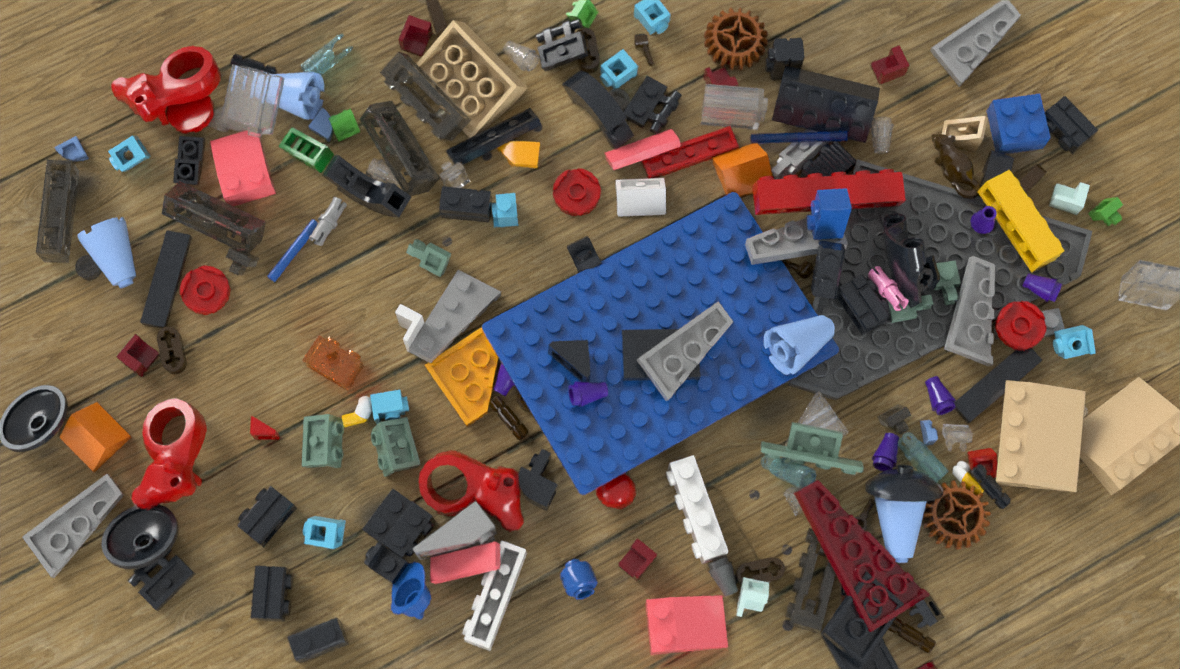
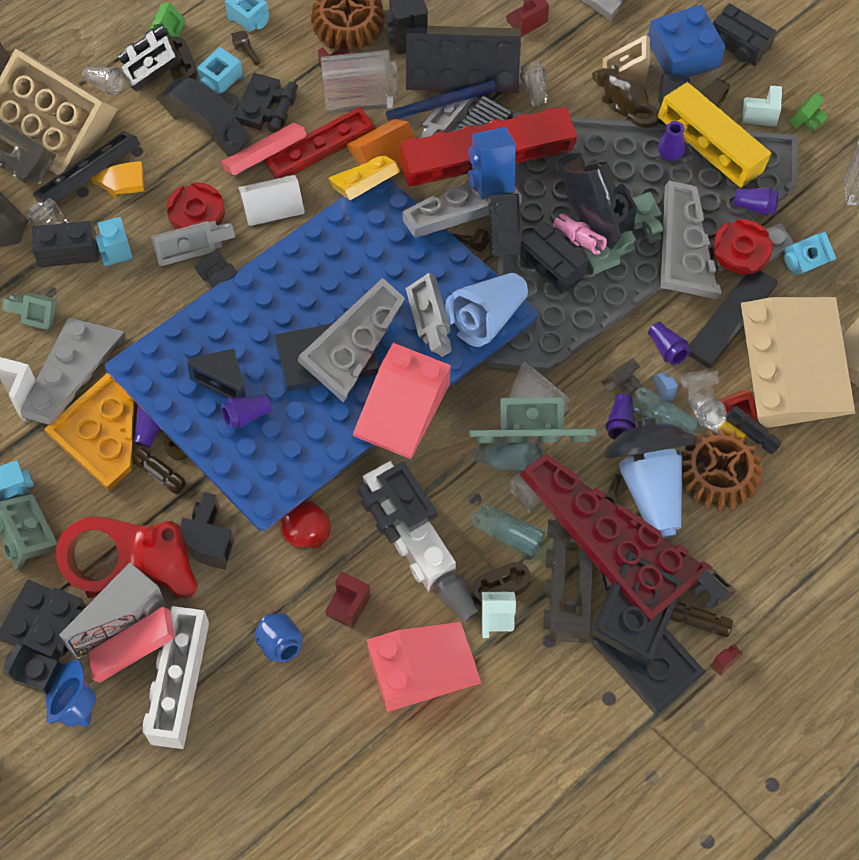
camera: 10 degrees left, 10 degrees down
none -> light grey hinge [151,221,235,266]
none -> yellow wing [328,156,400,200]
none -> coral slope [353,343,451,459]
none -> black plate [357,461,437,543]
none -> light grey hinge [406,273,452,357]
none -> clear light blue piece [471,505,545,557]
none -> clear cone [688,392,726,429]

